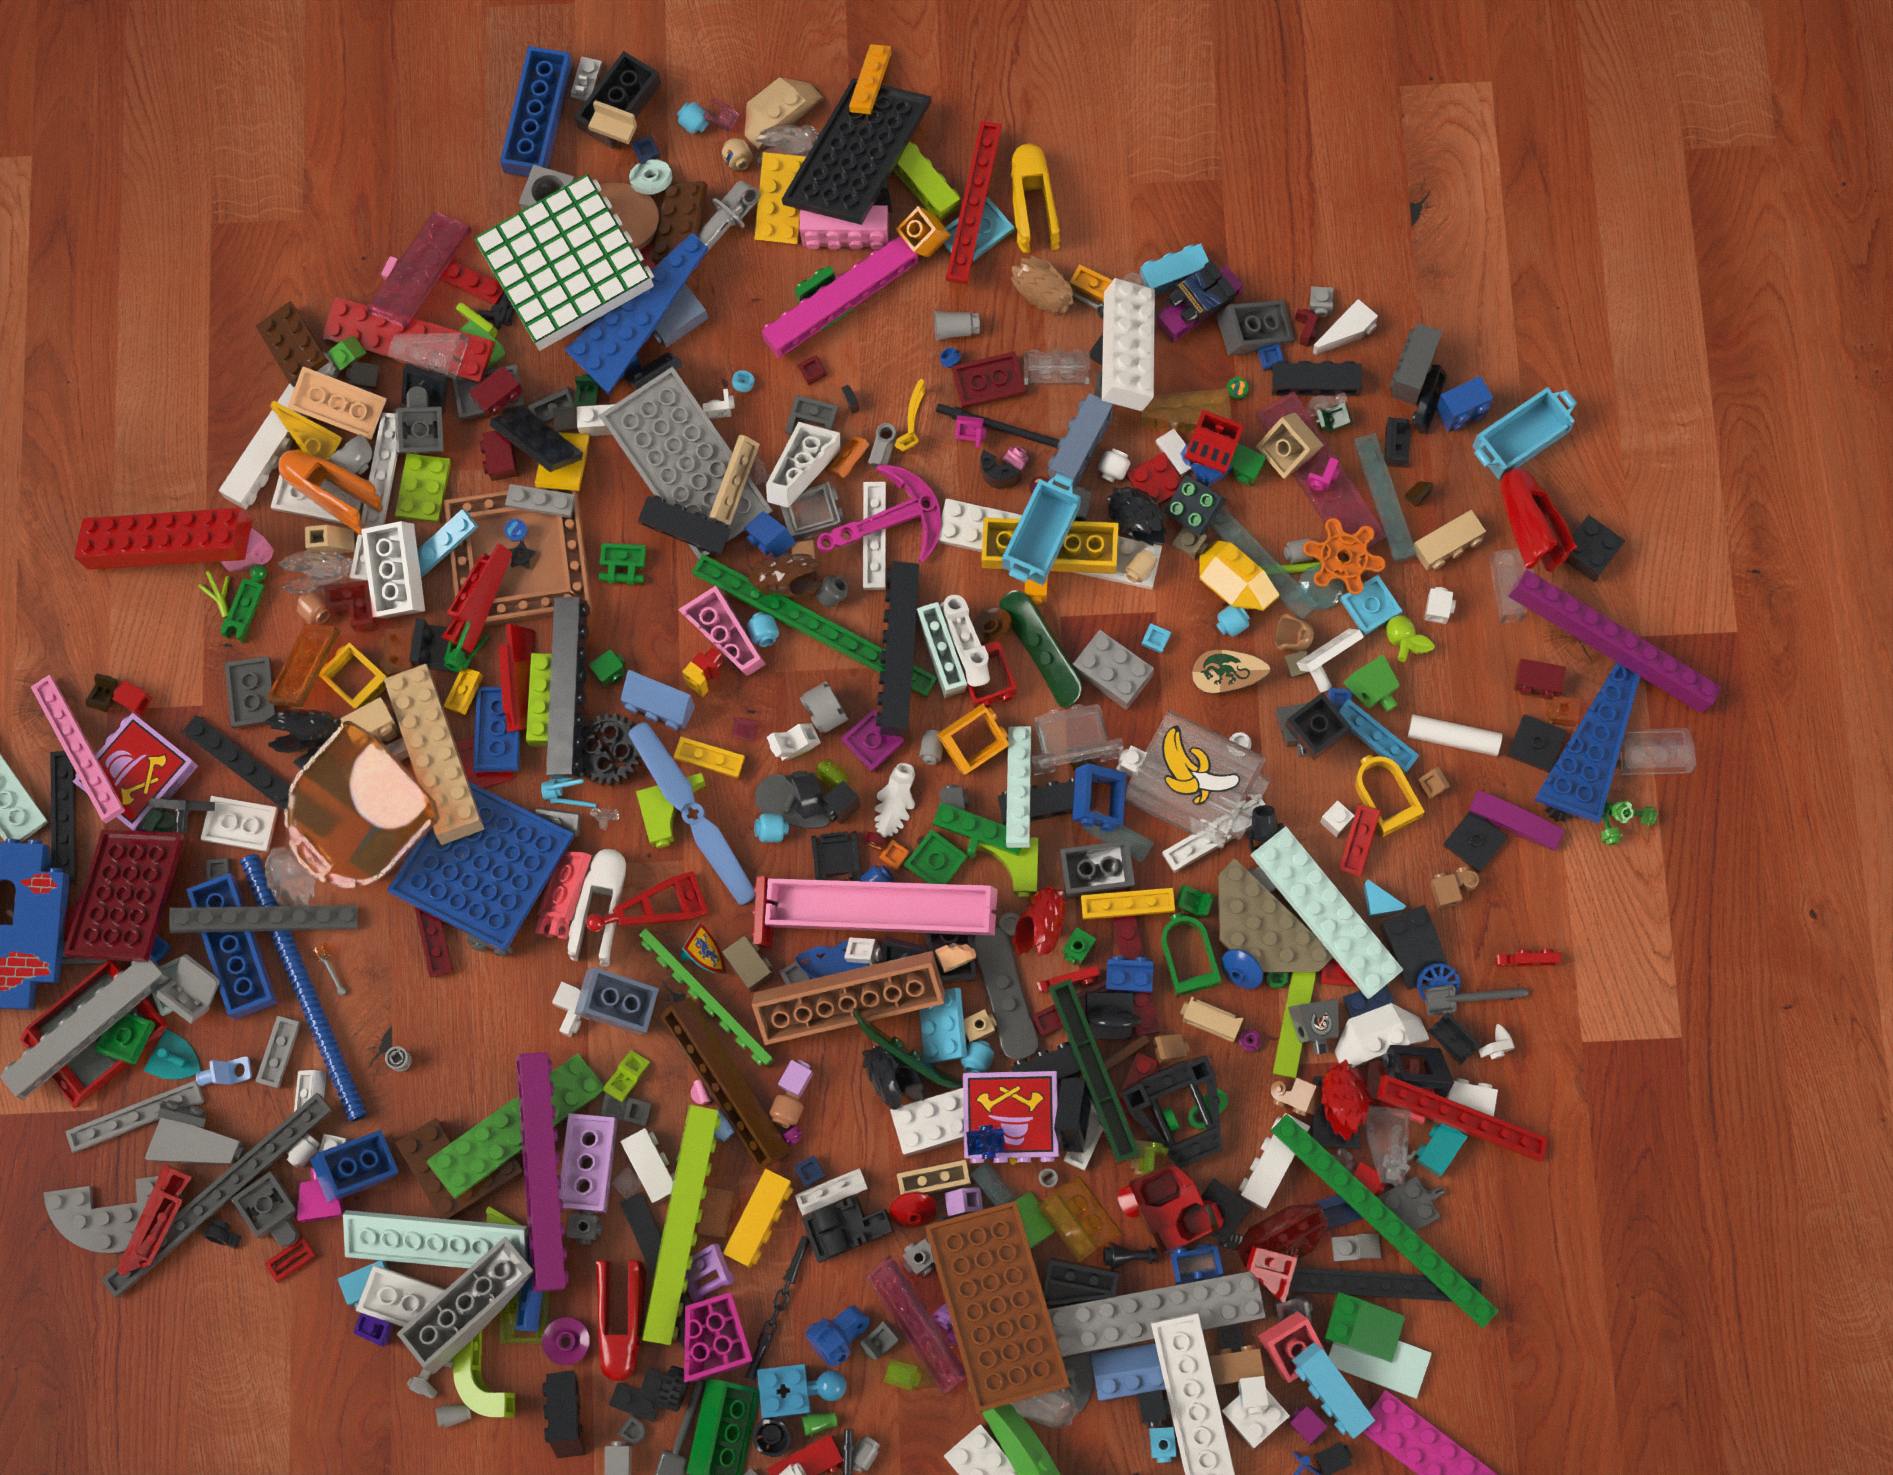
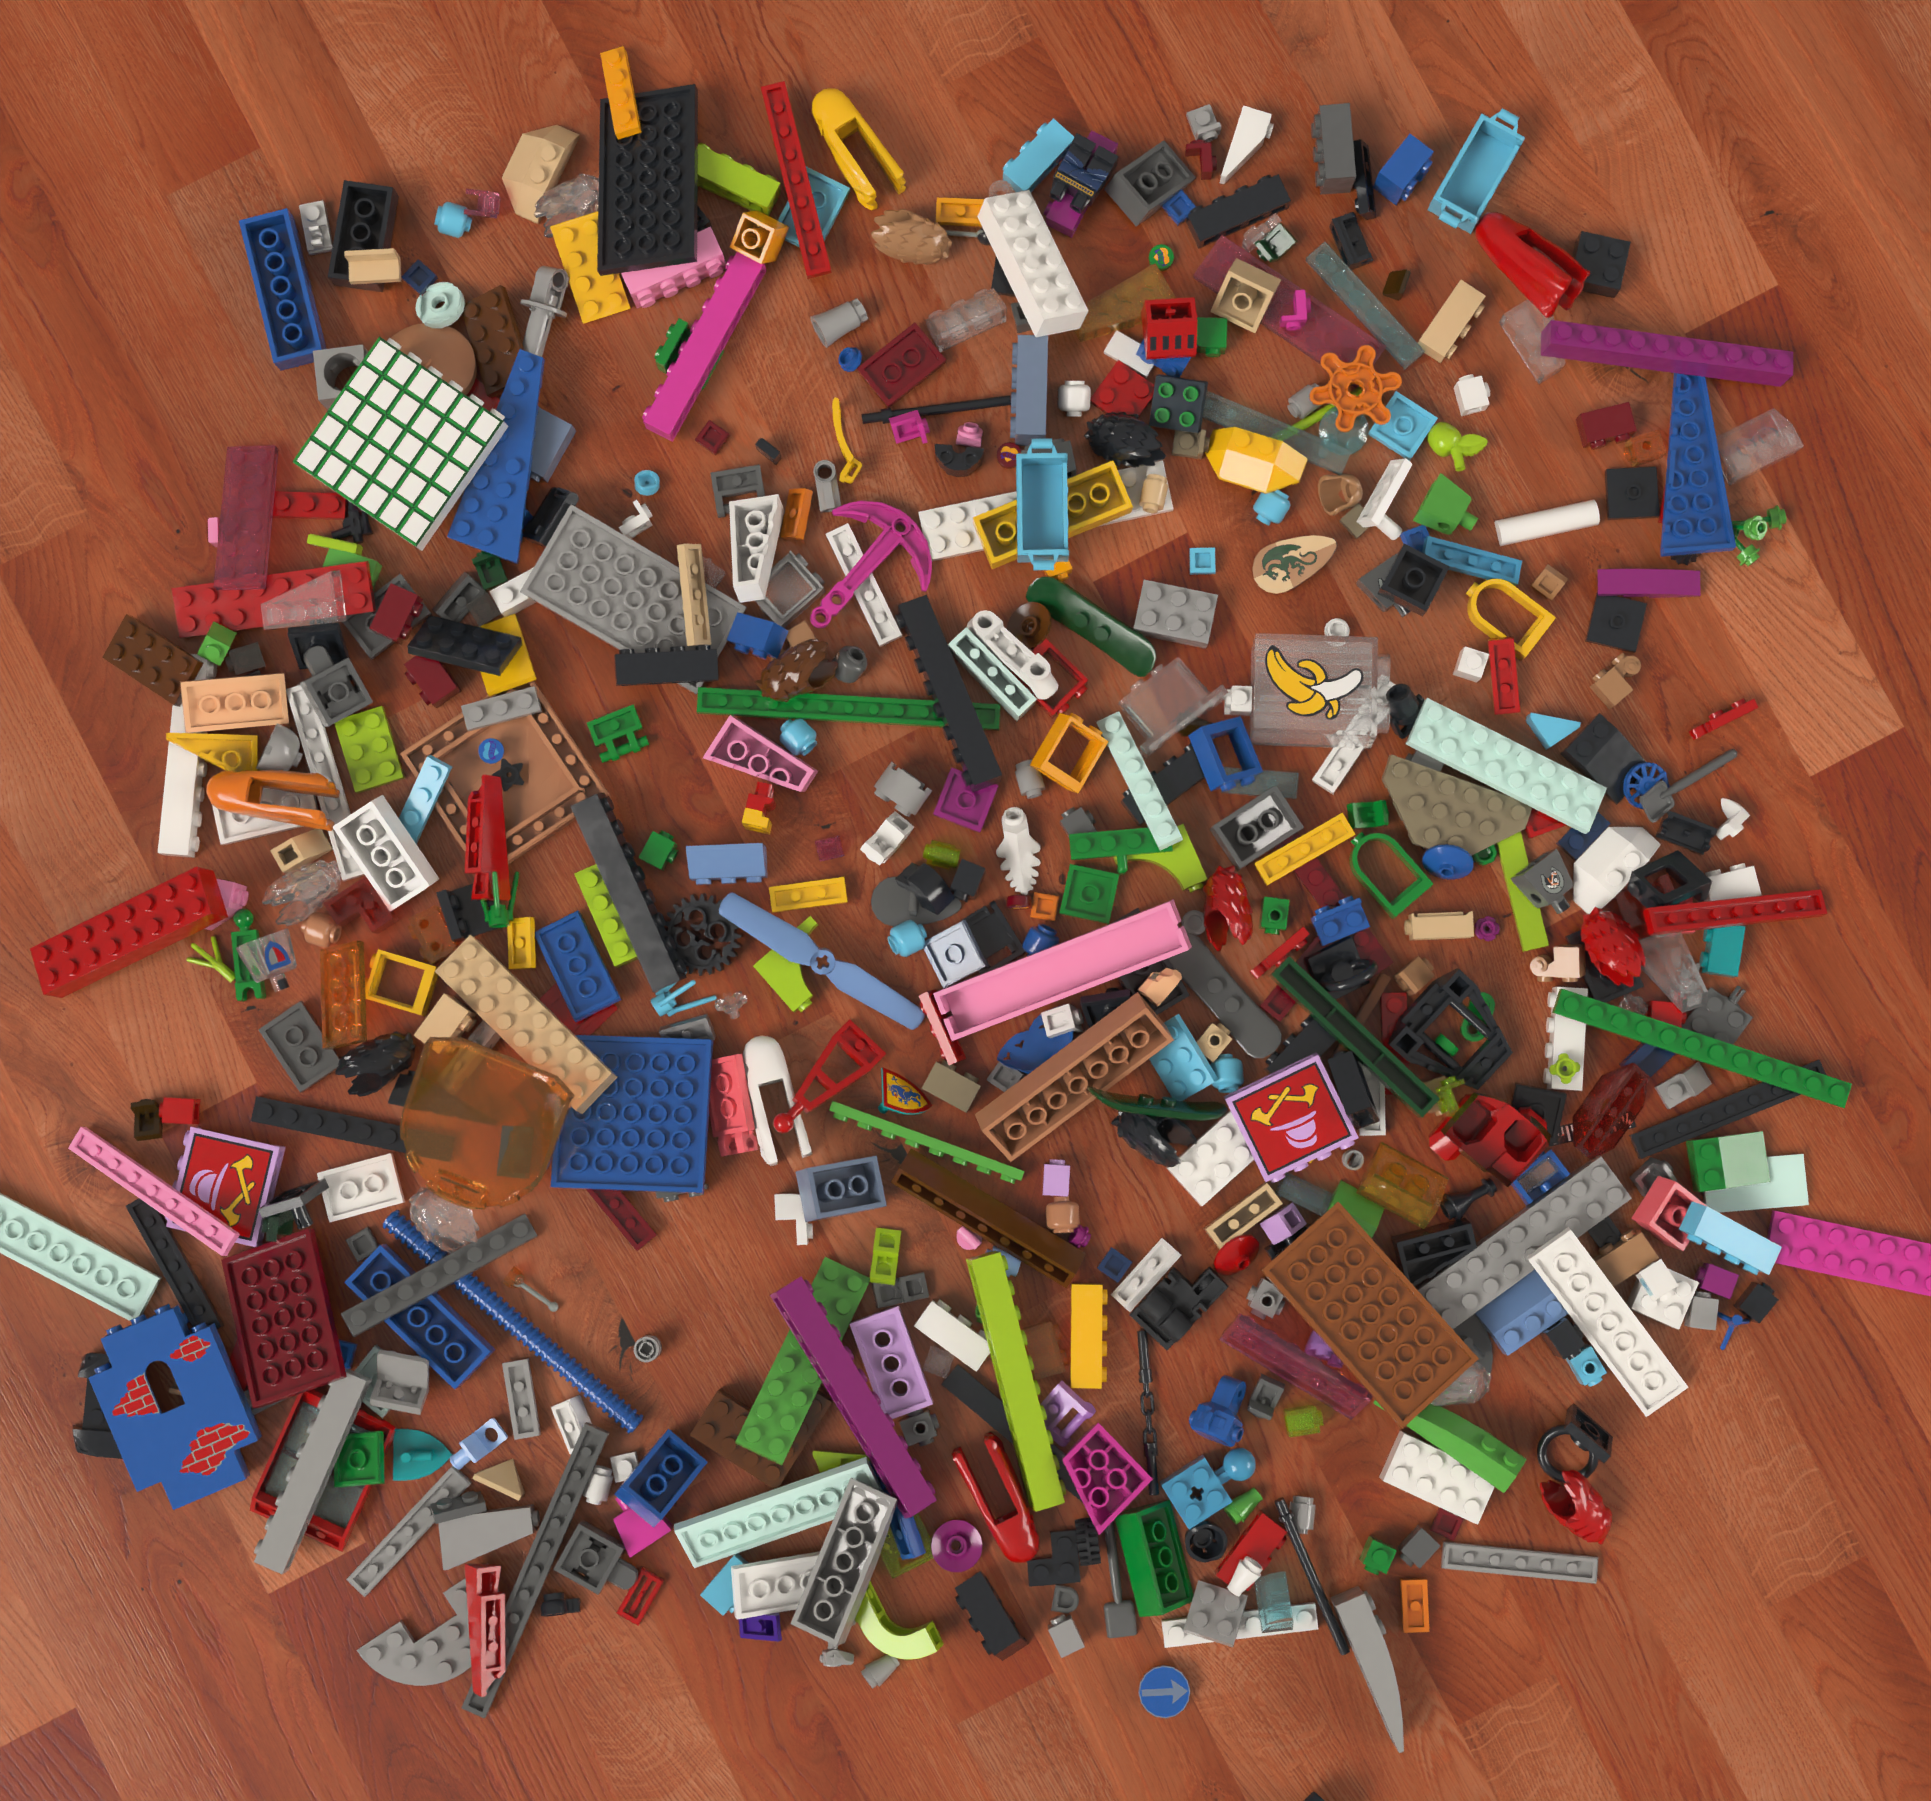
camera: 25 degrees left, 10 degrees up
red wedge [499,623,536,732] -> none
tan head [722,138,753,171] -> none
clear blue brick [966,1125,1005,1159] -> none
wing [1246,1246,1298,1302] -> none
none -> clear torso [236,928,297,993]
none -> tan slope [472,1459,525,1501]
none -> tile [923,920,988,988]
none -> lime plate [1549,1053,1580,1084]
none -> light grey brick [1684,1291,1719,1330]

